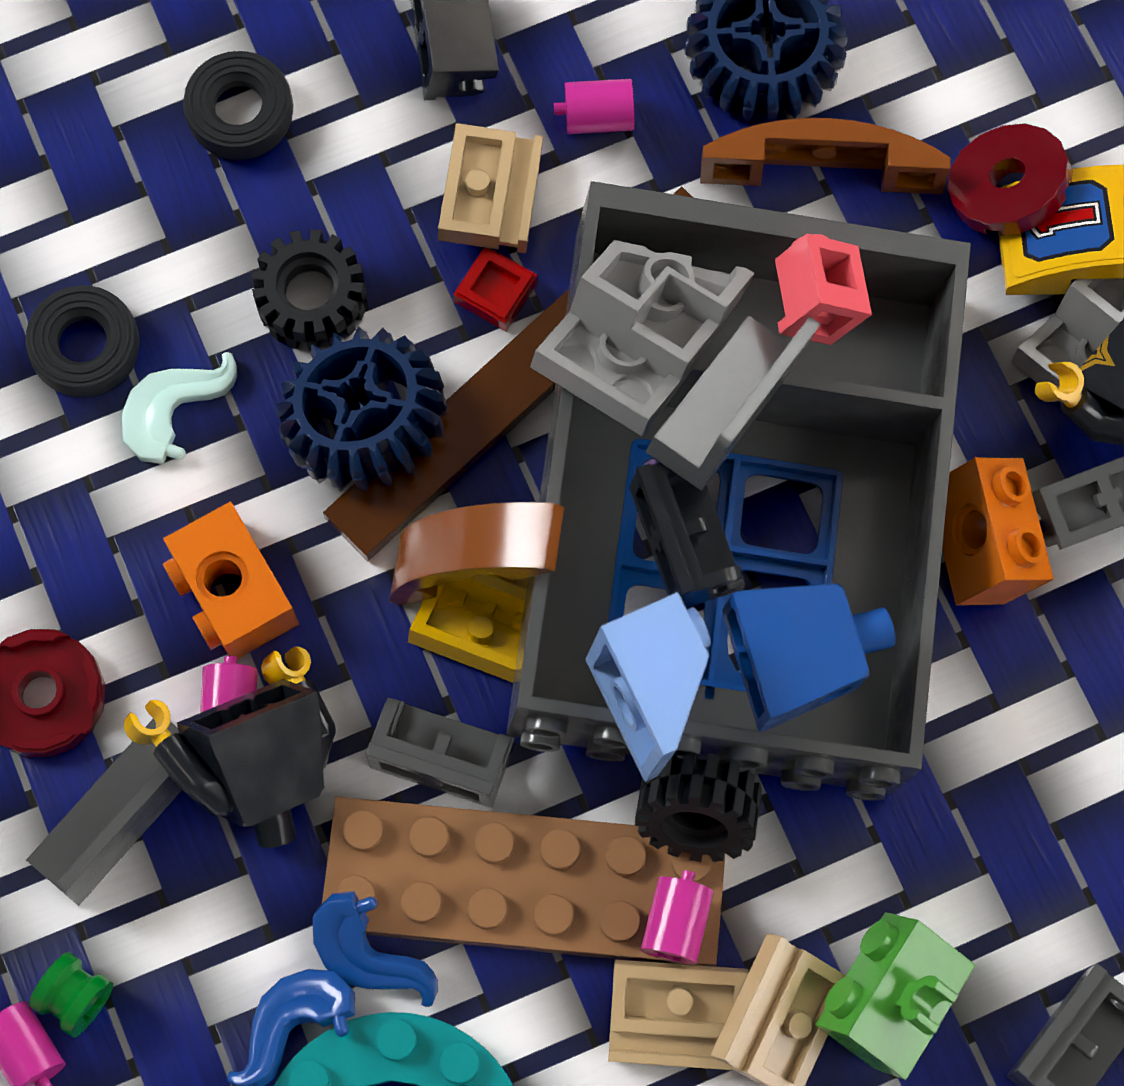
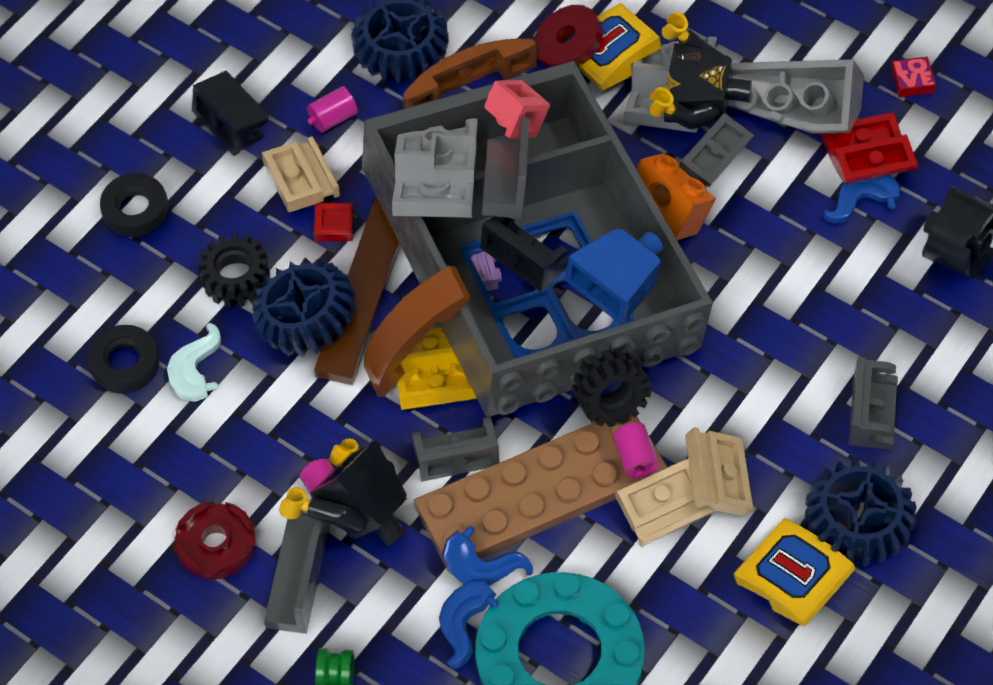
camera: 30 degrees left, 15 degrees down
orange brick [162,501,299,659] -> none
light blue slope [585,592,711,782] -> none
bright green brick [815,912,976,1080] -> none

